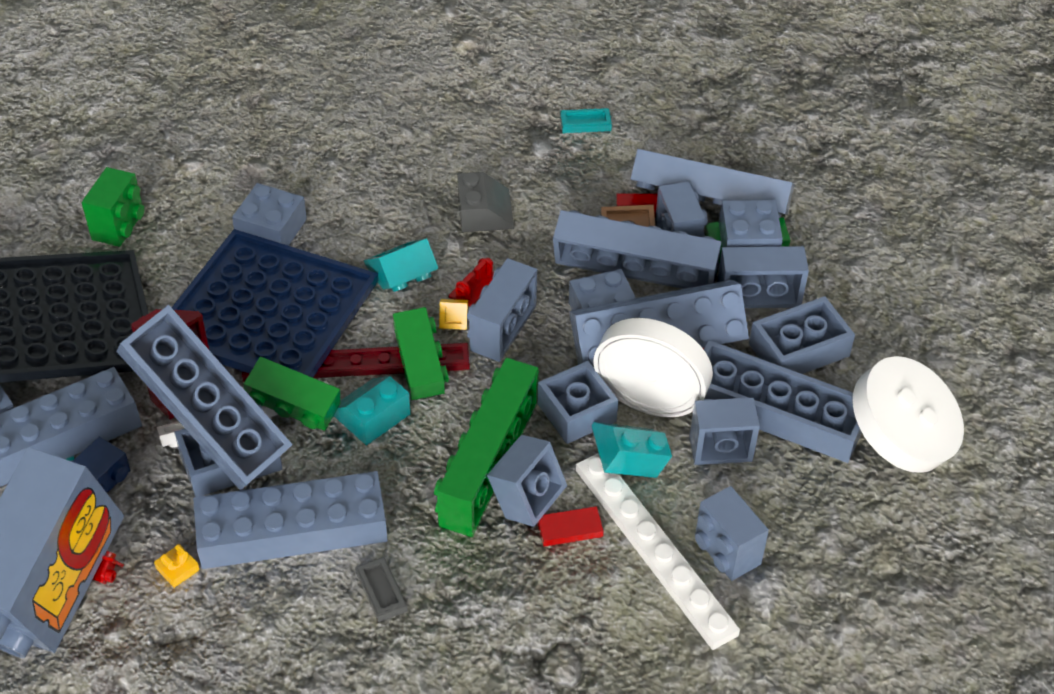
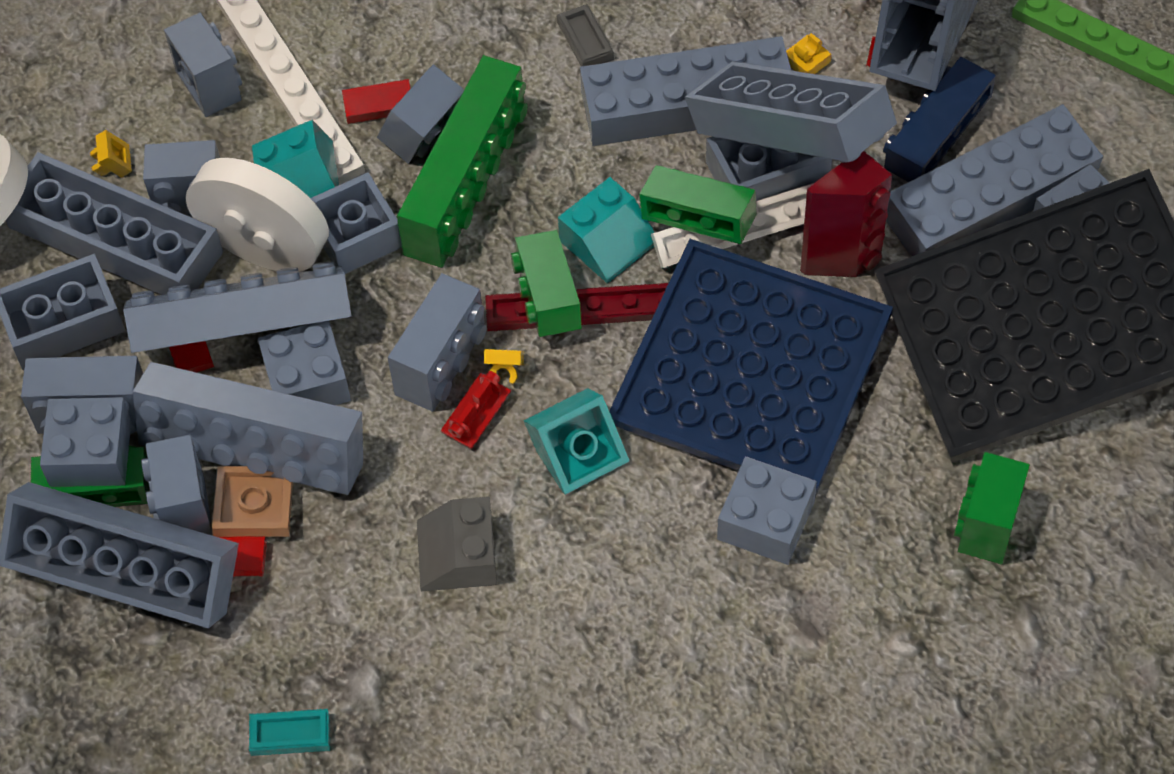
camera: 175 degrees left, 10 degrees up
none -> yellow tile [90,130,132,178]

